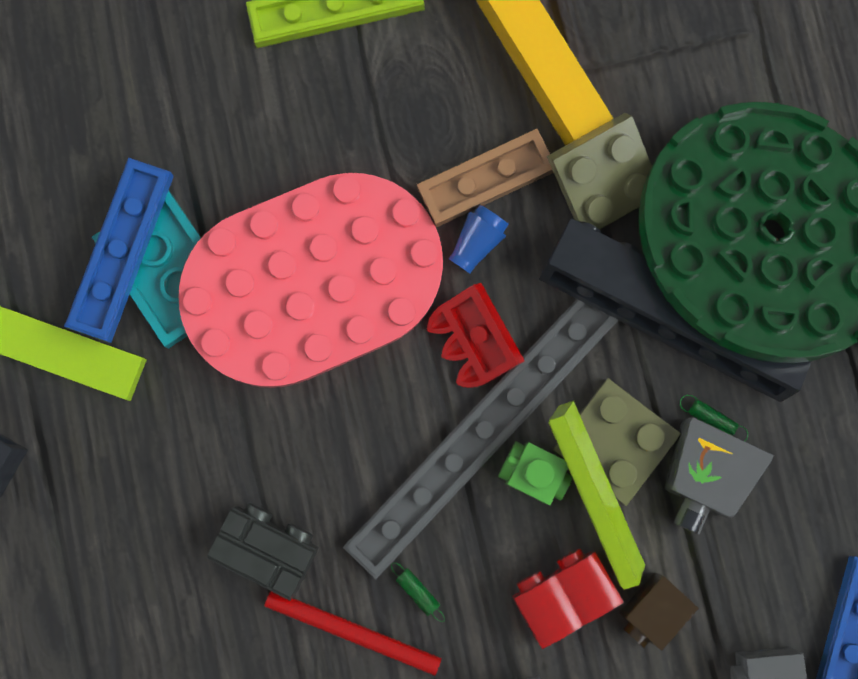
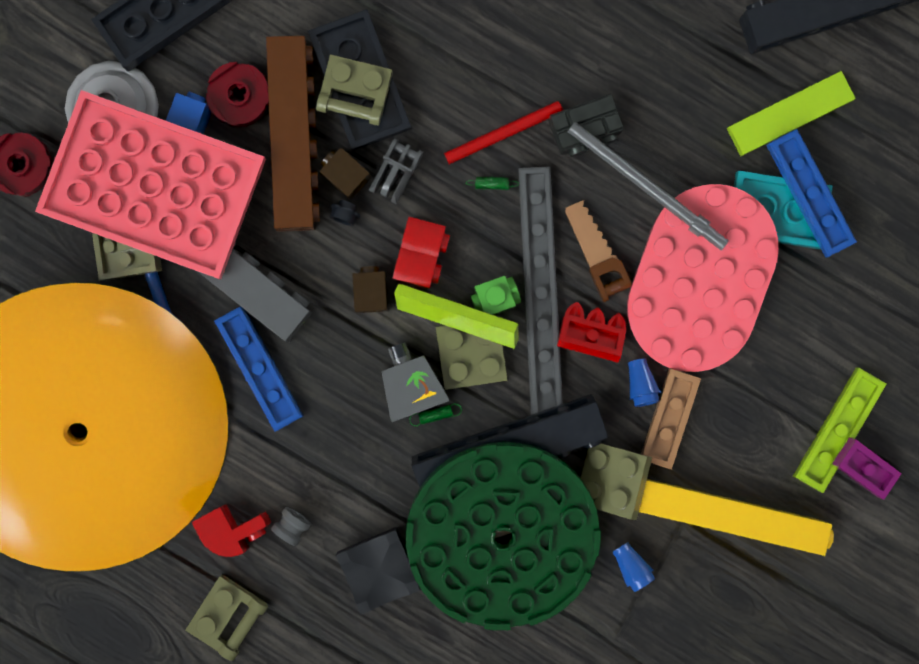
camera: 130 degrees right, 5 degrees up
none -> medium nougat piece [565,200,632,302]
none -> dark grey bar [568,122,729,250]
none -> blue cone [612,542,655,592]

